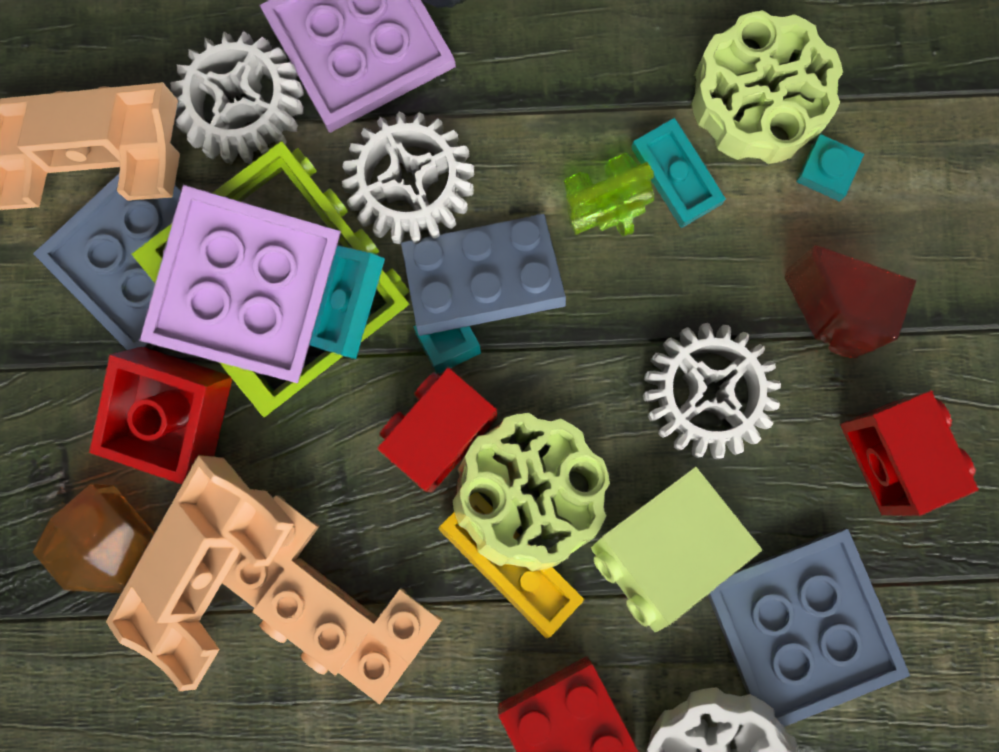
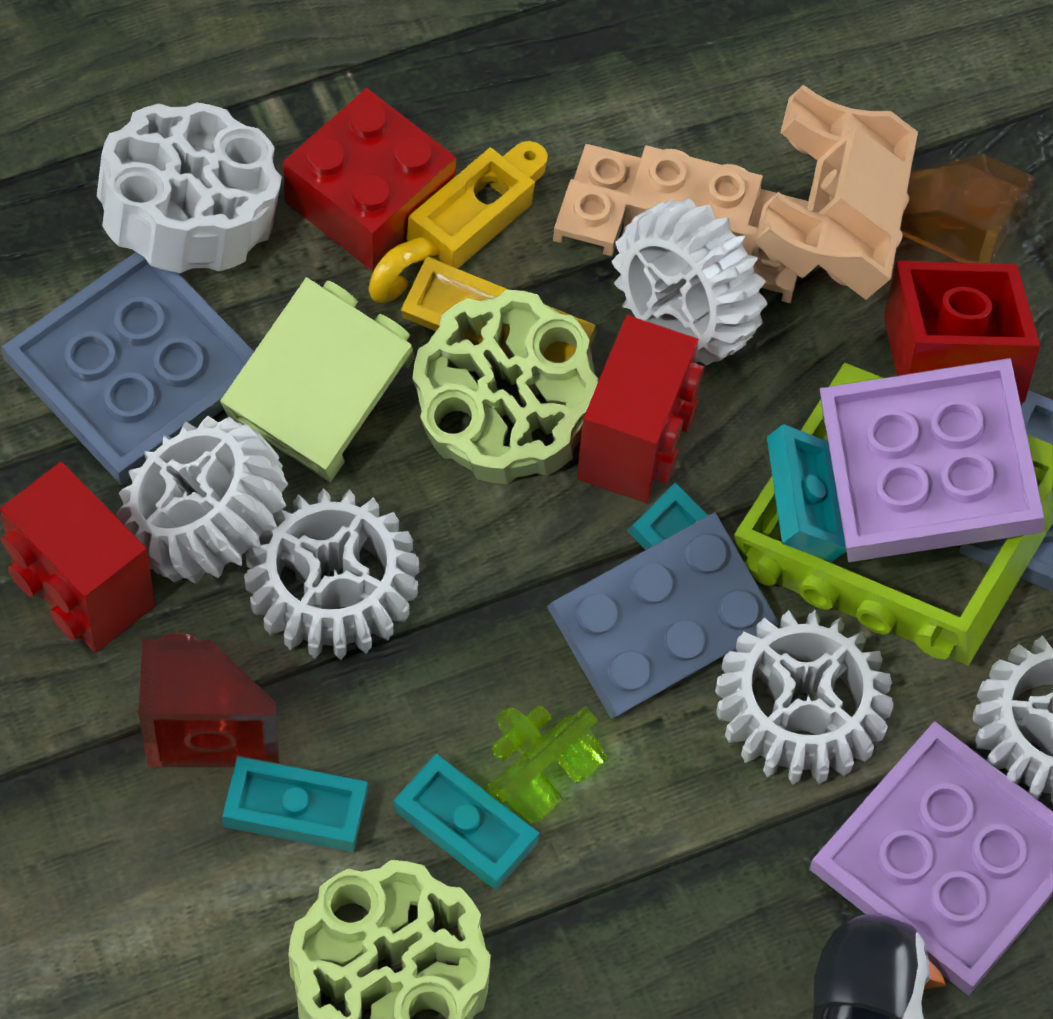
camera: 155 degrees right, 20 degrees down
teal plate [796,134,864,202] -> none
none -> white gear [116,416,288,584]
none -> teal plate [222,756,368,853]
none -> yellow piece [368,141,548,304]
none -> white gear [612,198,768,365]

